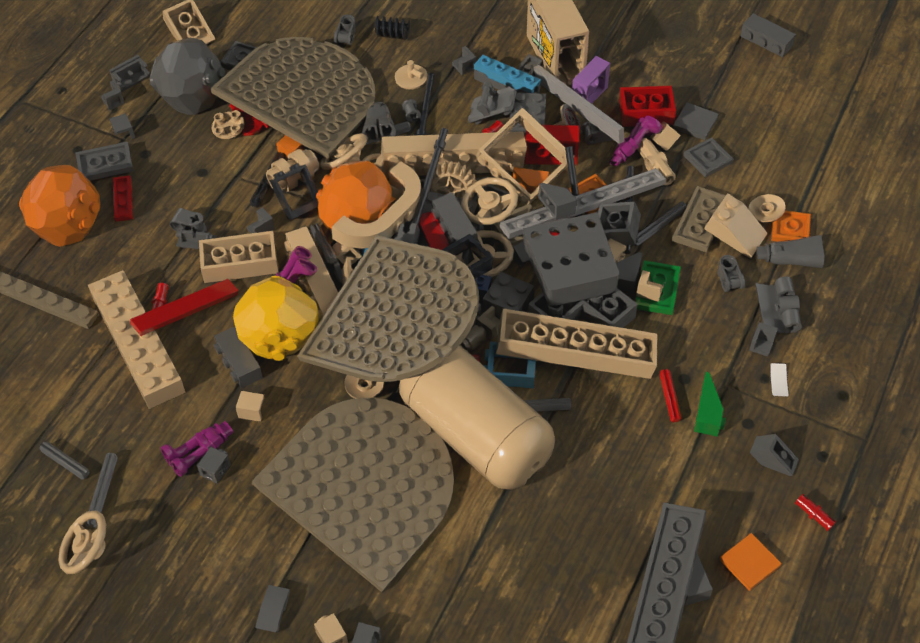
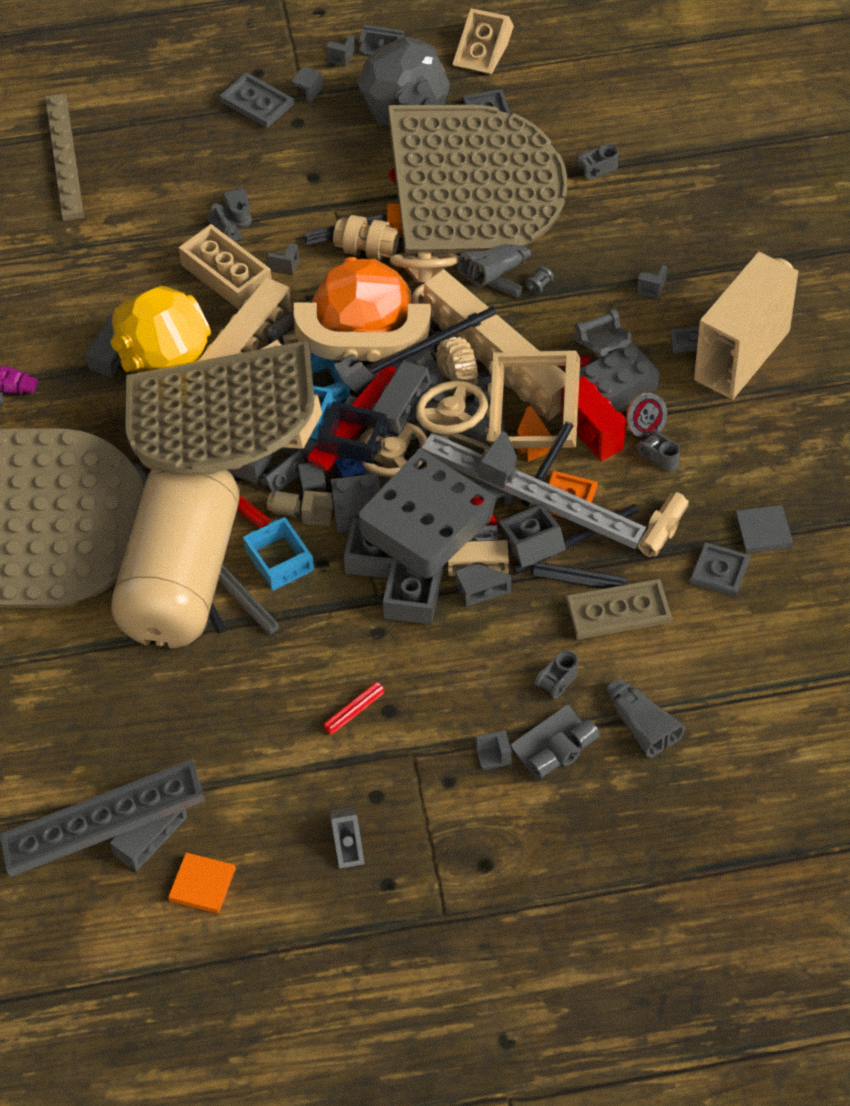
camera: 55 degrees right, 0 degrees up
orange rock [19,165,100,247] -> none
tan brick [88,270,186,409] -> none
red tile [113,175,133,222] -> none
red tile [130,279,239,336] -> none
red pin [151,283,169,310] -> none
tan dish [211,110,245,139] -> none
tan panel [236,391,264,421] -> none
black window [269,163,318,220] -> none
magenta piece [276,246,317,284] -> none
black piece [375,16,410,40] -> none
tan shield [395,60,428,90] -> none
black bar [416,73,435,135] -> none
dark azure piece [474,55,541,94] -> none
tan brick [496,309,657,379] -> none
light grey tile [534,65,624,144] -> none
medium lavender window [572,56,610,104] -> none
magenta piece [609,116,662,166] -> none
red brick [619,86,676,127] -> none
green plate [636,260,681,315] -> none
tan panel [636,270,663,302] -> none
tan panel [650,121,681,151] -> none
green slope [694,372,726,437] -> none
tan slope [704,194,767,259] -> none
tan dish [748,194,786,222] -> none
orange tile [771,210,811,242] -> none
white sticker [771,363,789,396] -> none
red pin [794,494,837,531] -> none

